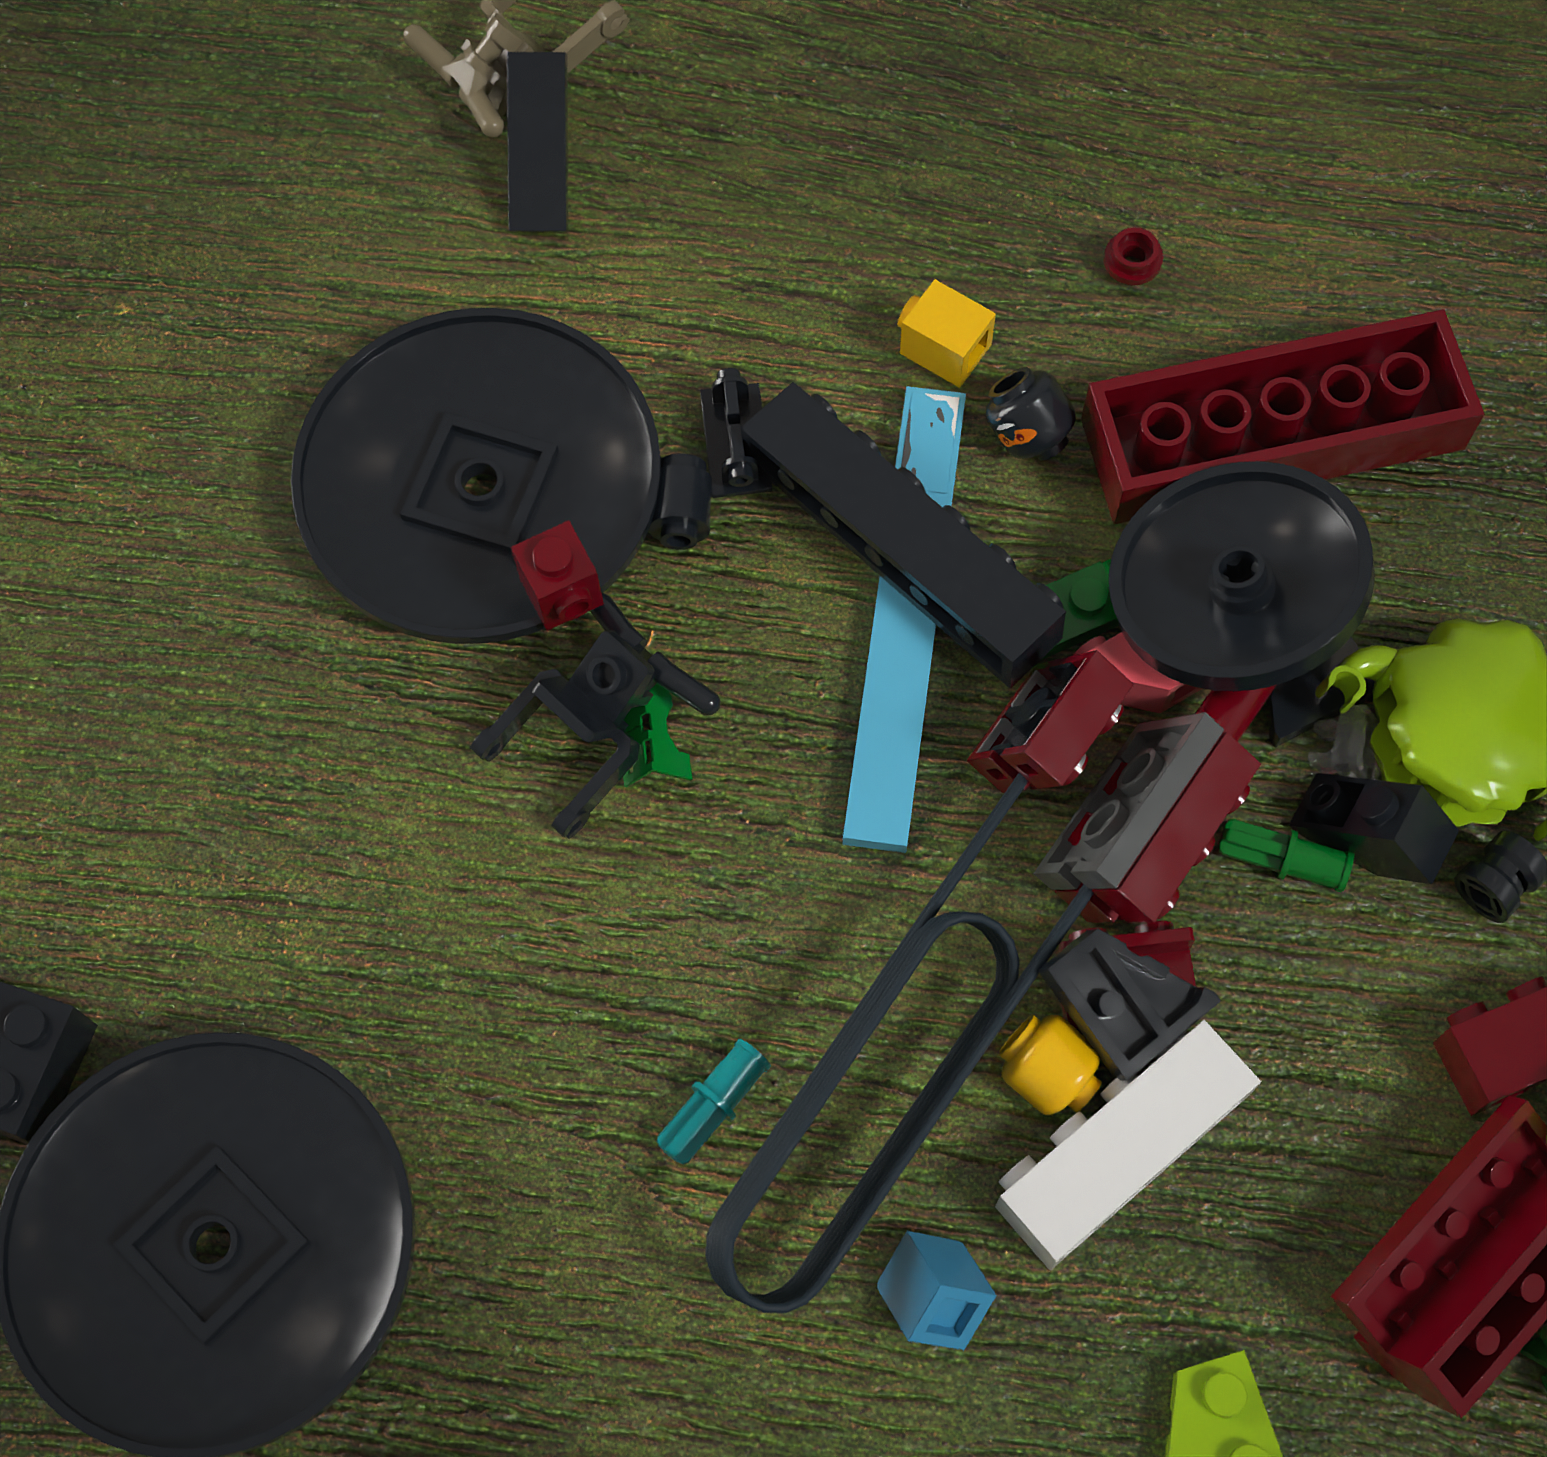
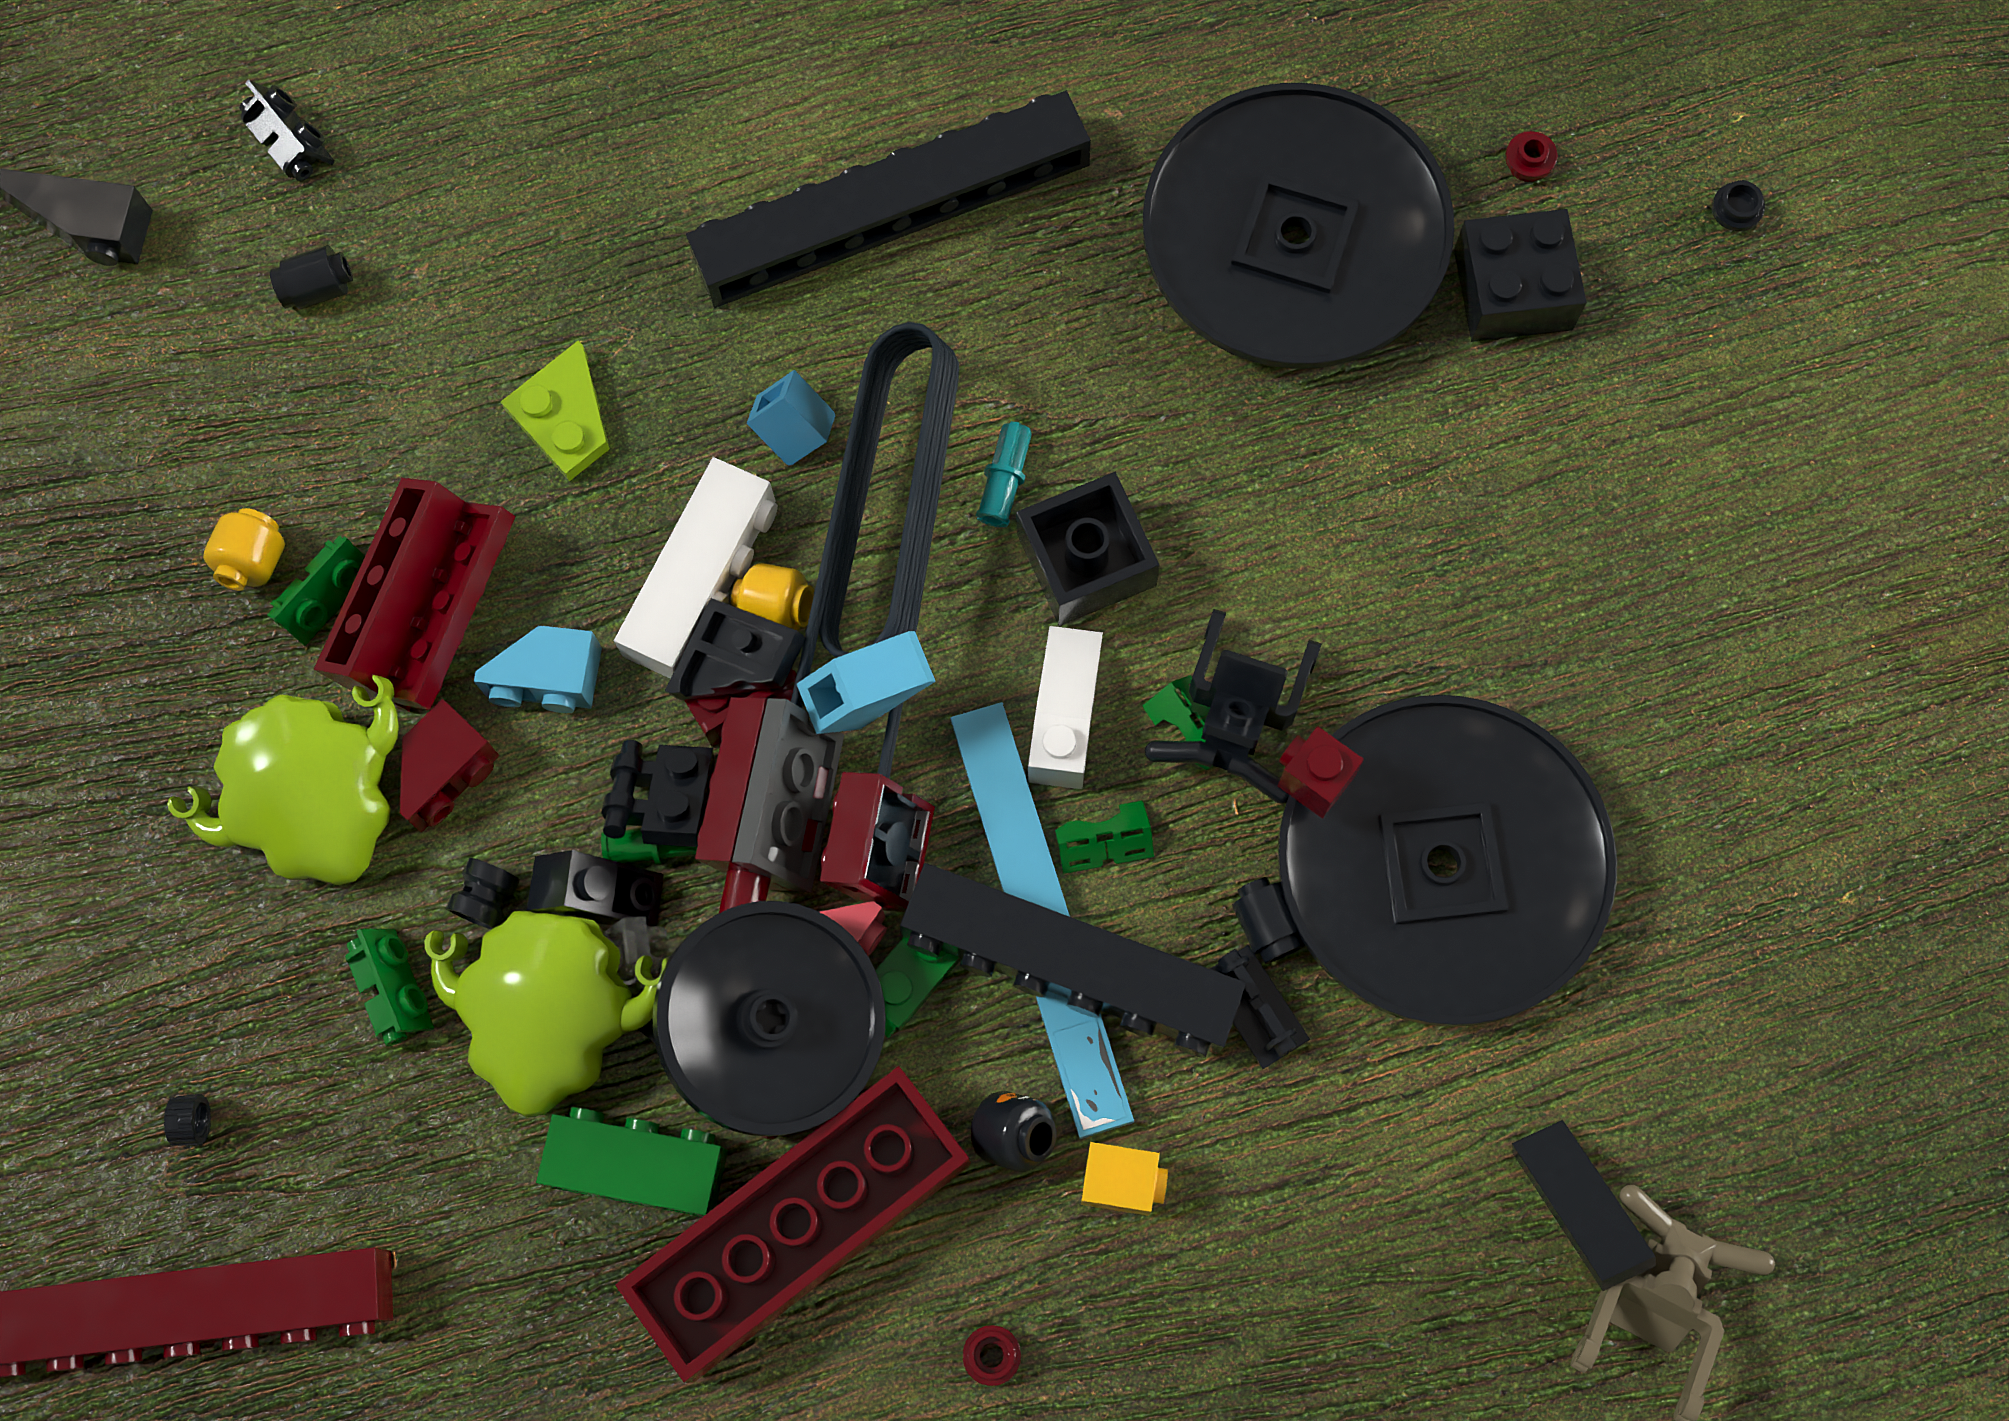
camera: 155 degrees right, 5 degrees up
none -> medium azure slope [474,626,602,713]
none -> green brick [536,1107,728,1217]
none -> black plate [601,740,715,847]
none -> medium azure slope [797,631,936,734]
none -> black brick [1016,471,1160,626]
none -> white slope [1028,626,1103,789]
none -> green piece [1055,800,1154,874]

